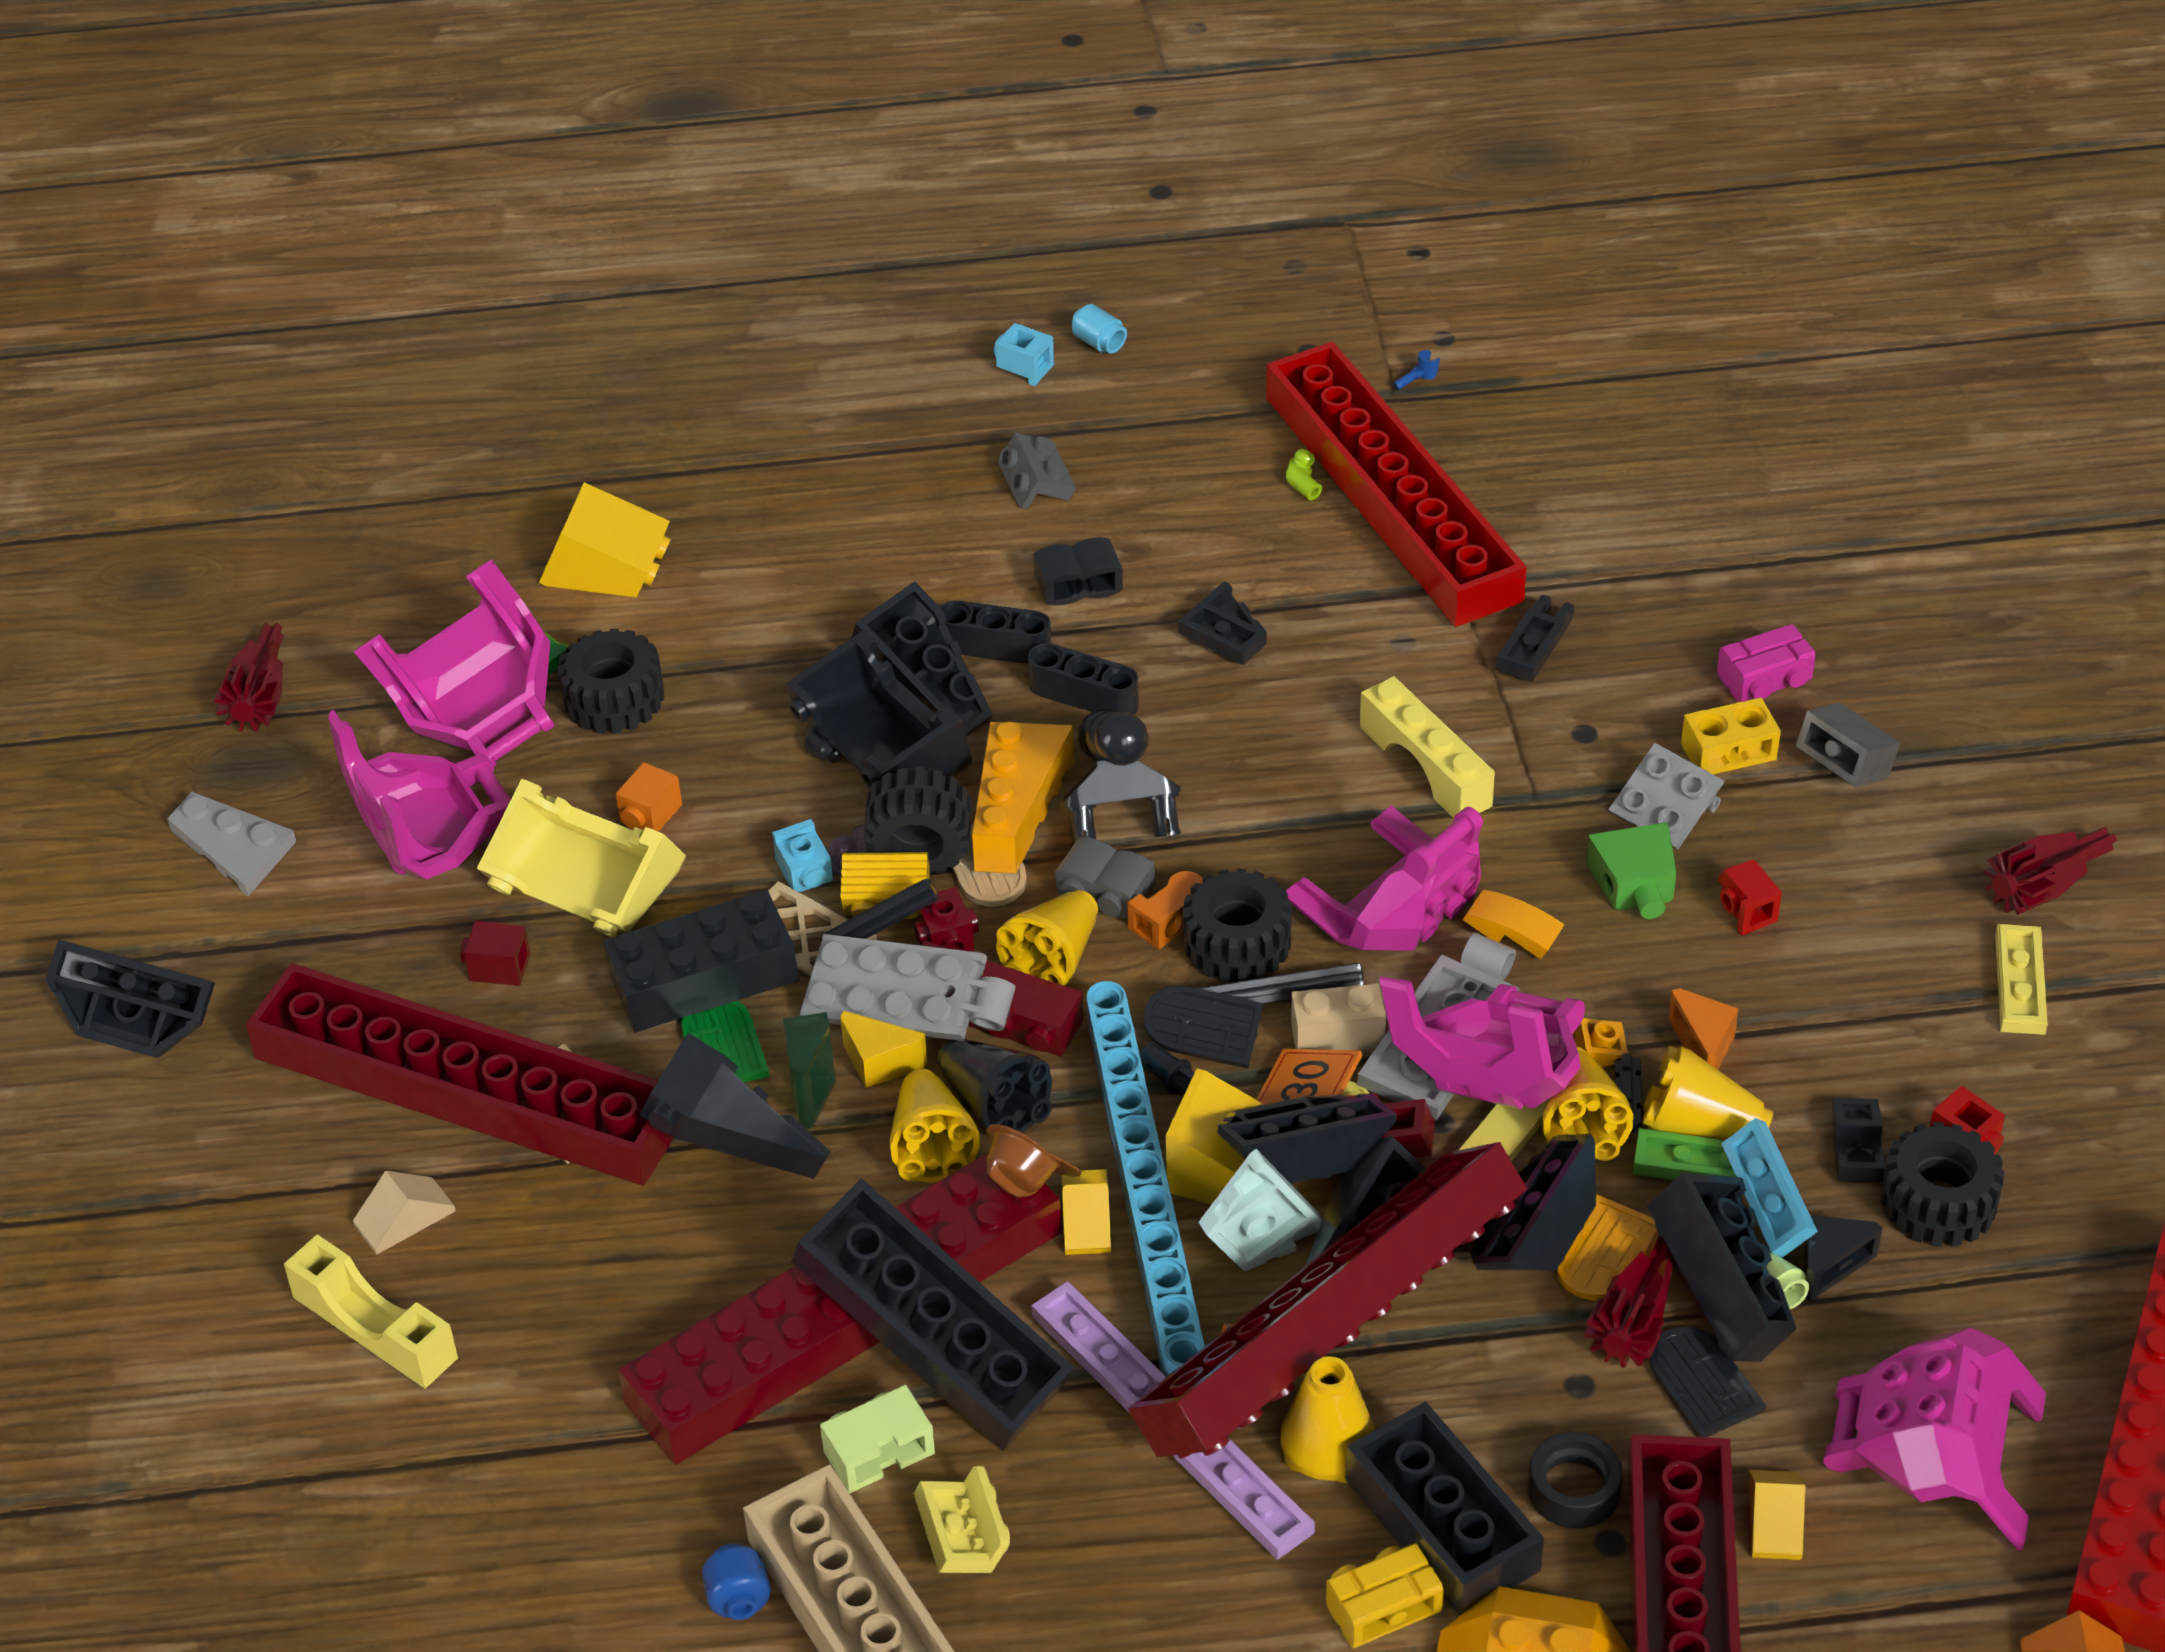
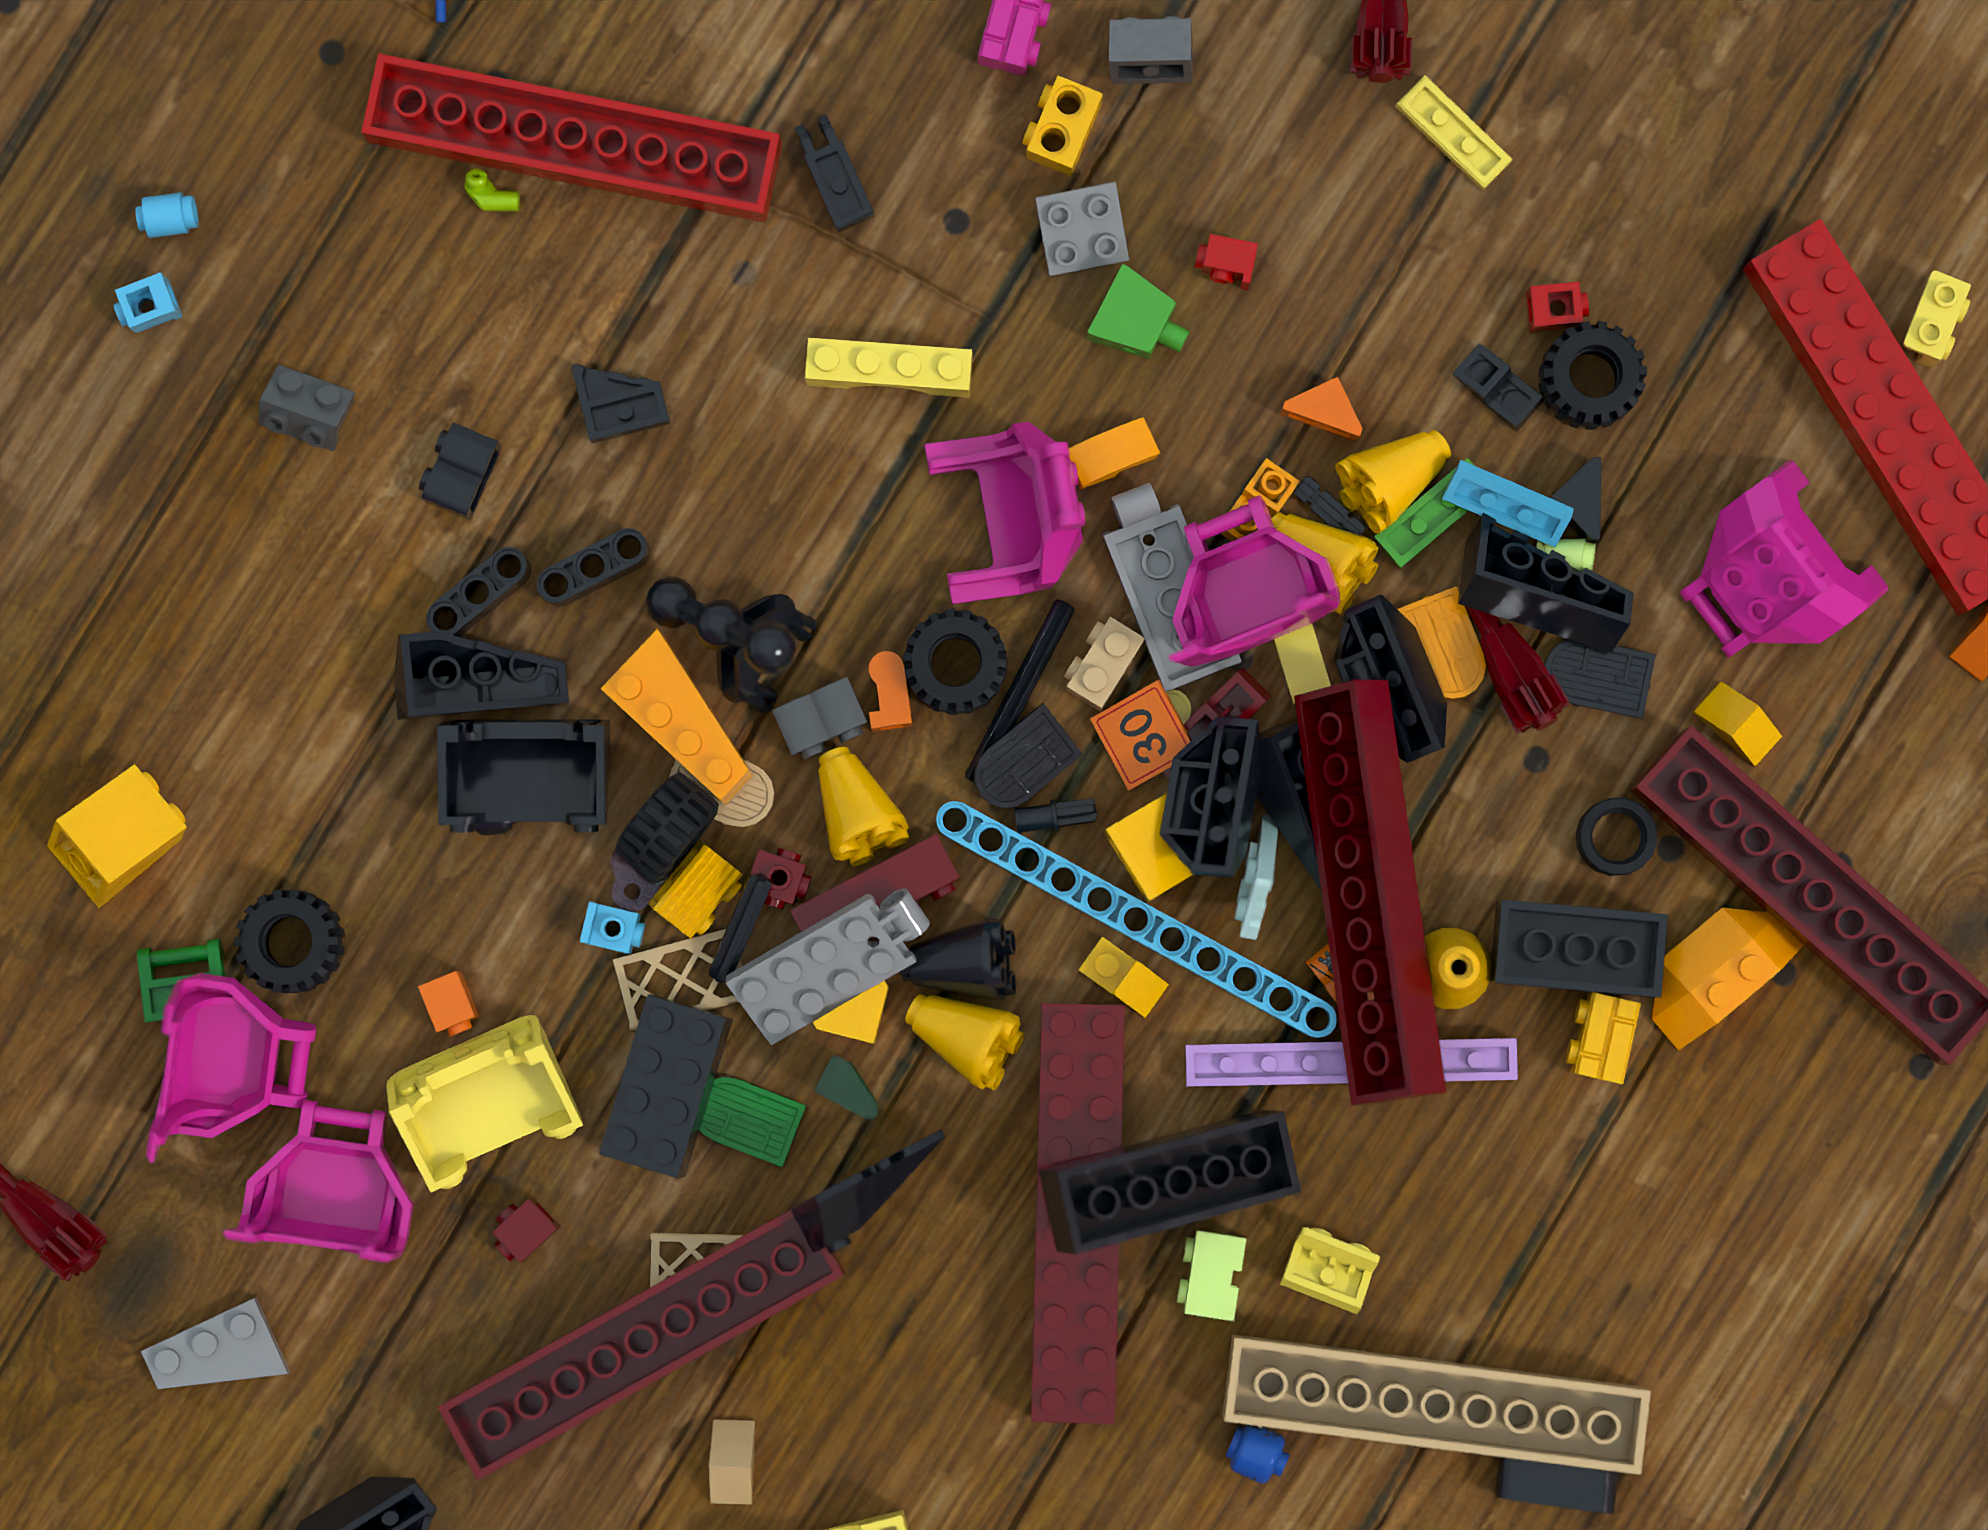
camera: 50 degrees left, 40 degrees up
dark orange piece [986,1124,1082,1197] -> none

